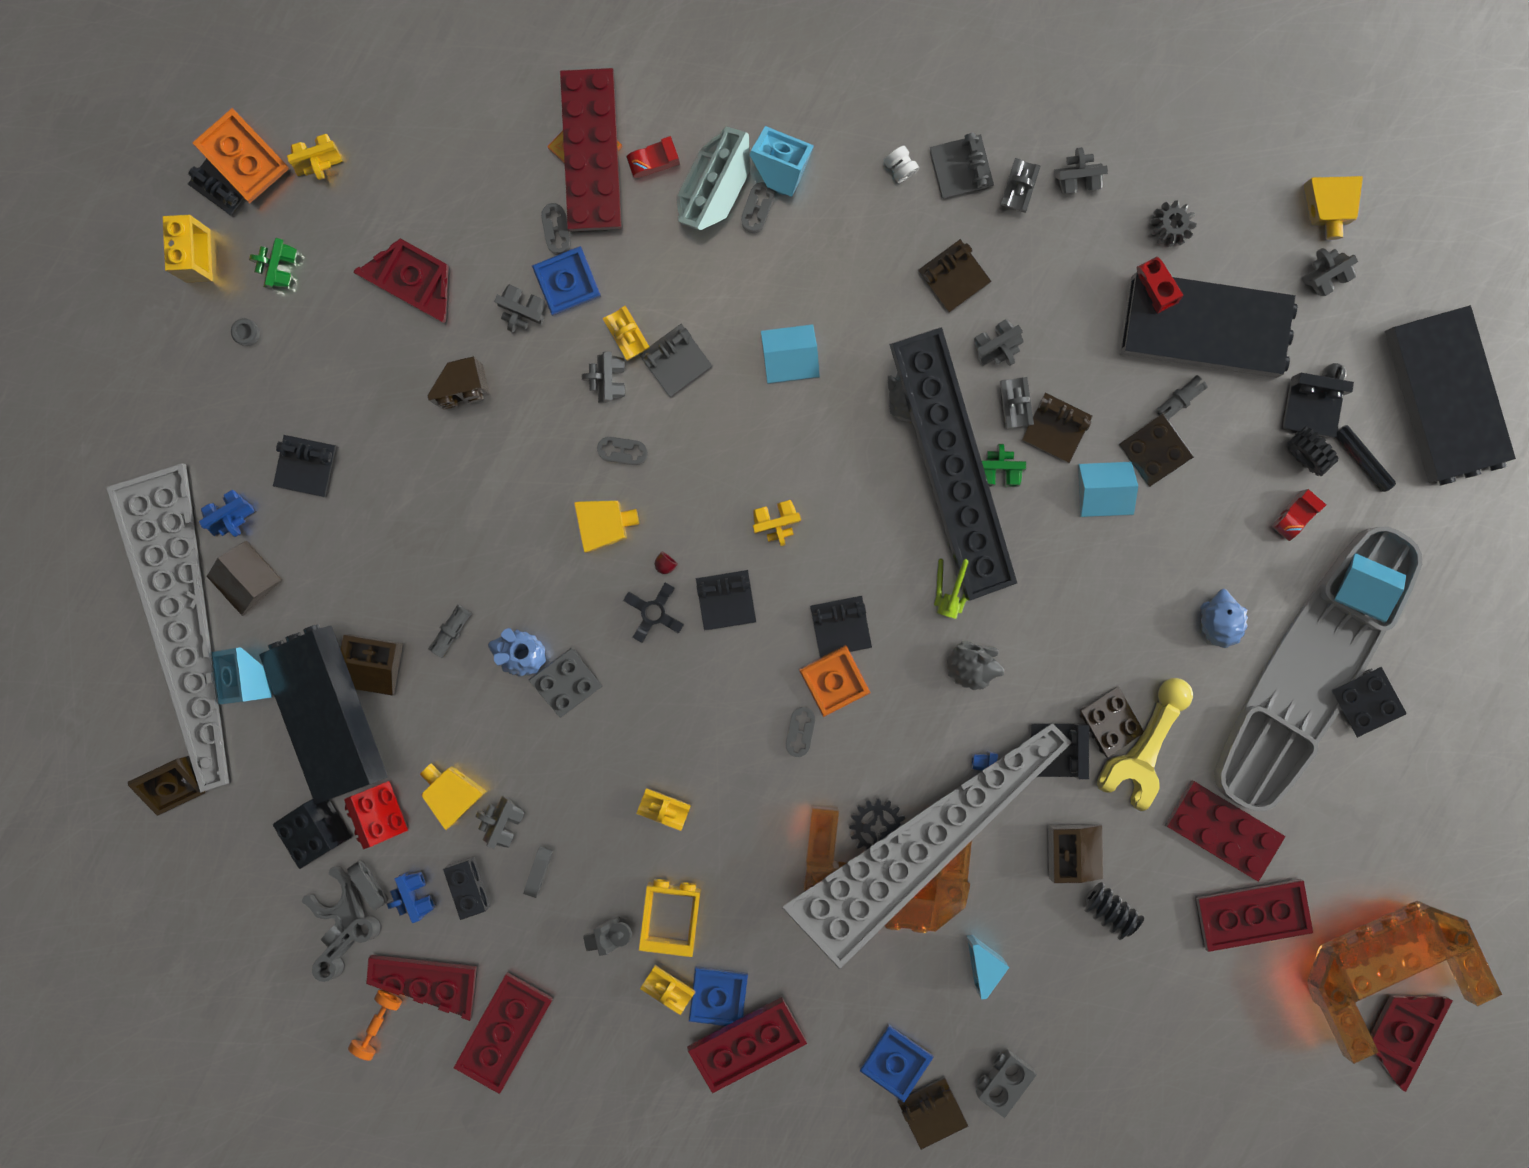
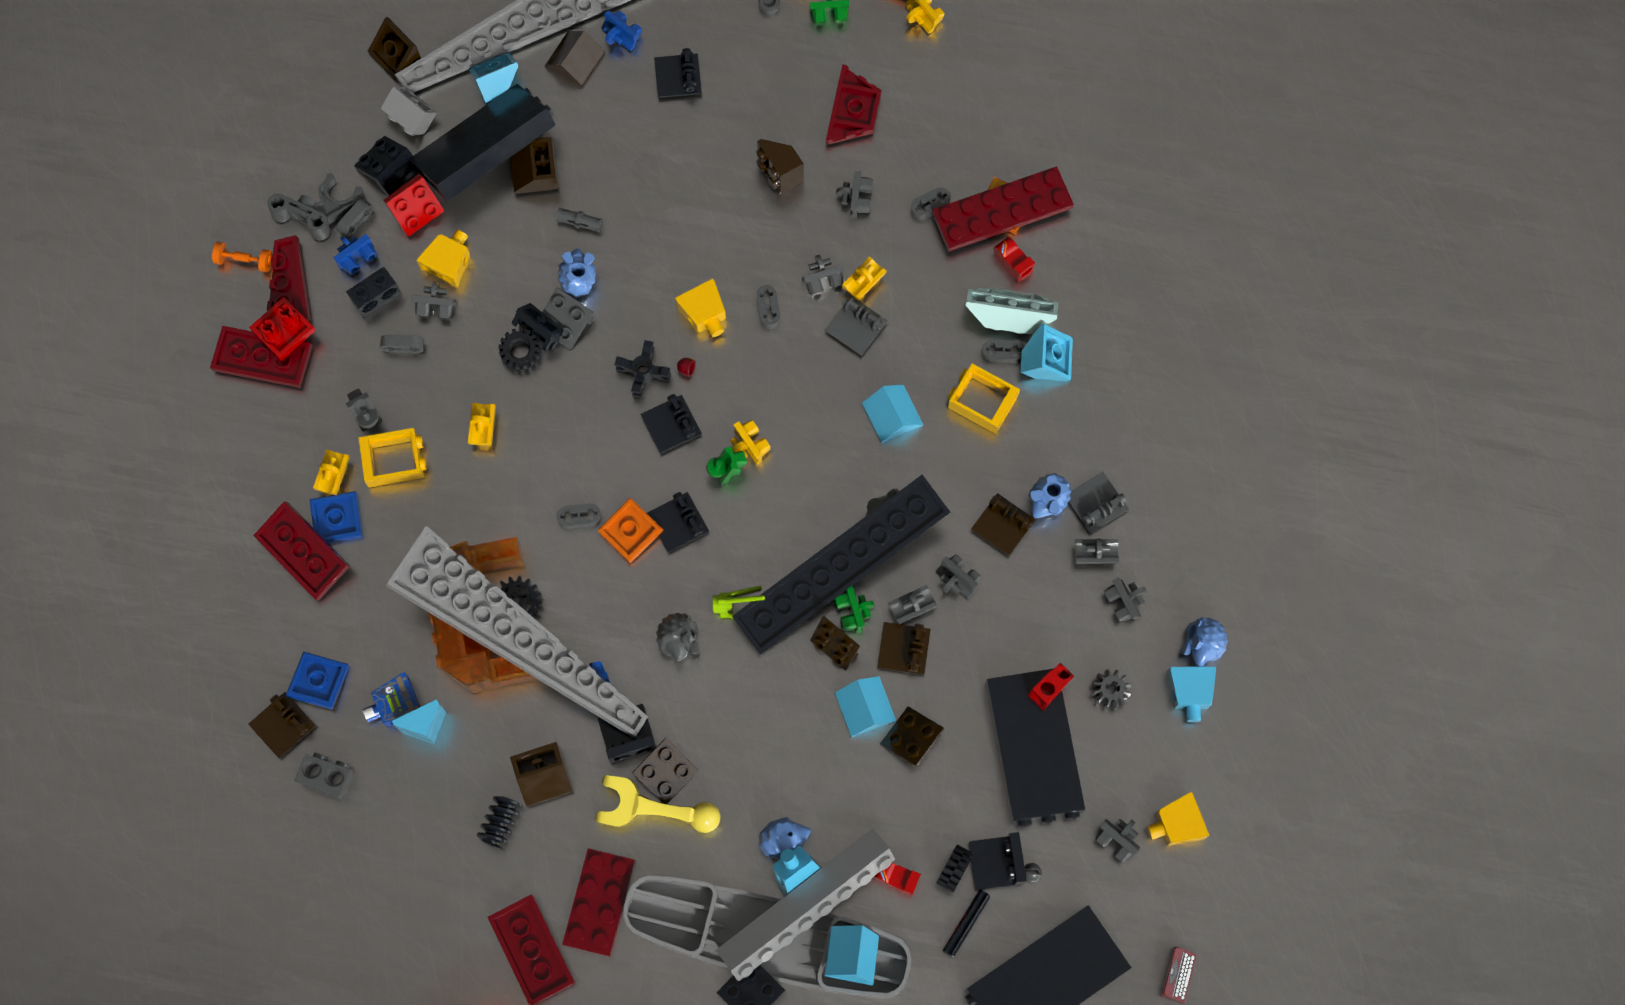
camera: 70 degrees right, 15 degrees down
blue tile [532,246,601,316] -> none
white wheel [883,146,920,183] -> none
dark grey pin [1156,375,1208,421] -> none
none -> red plate [249,297,316,361]
none -> torso [363,672,421,727]
none -> light grey brick [380,86,437,136]
none -> black tyre [498,328,542,373]
none -> black hinge [512,303,564,351]
none -> green hips [706,447,747,484]
none -> light grey brick [716,829,896,981]
none -> medium azure torso [772,846,822,896]
none -> dark brown hinge [810,616,860,671]
none -> yellow window [947,363,1020,434]
none -> medium blue animal [1029,473,1072,519]
none -> slope [1160,947,1197,1003]
none -> medium azure torso [1167,667,1216,722]
none -> medium blue animal [1181,617,1228,667]

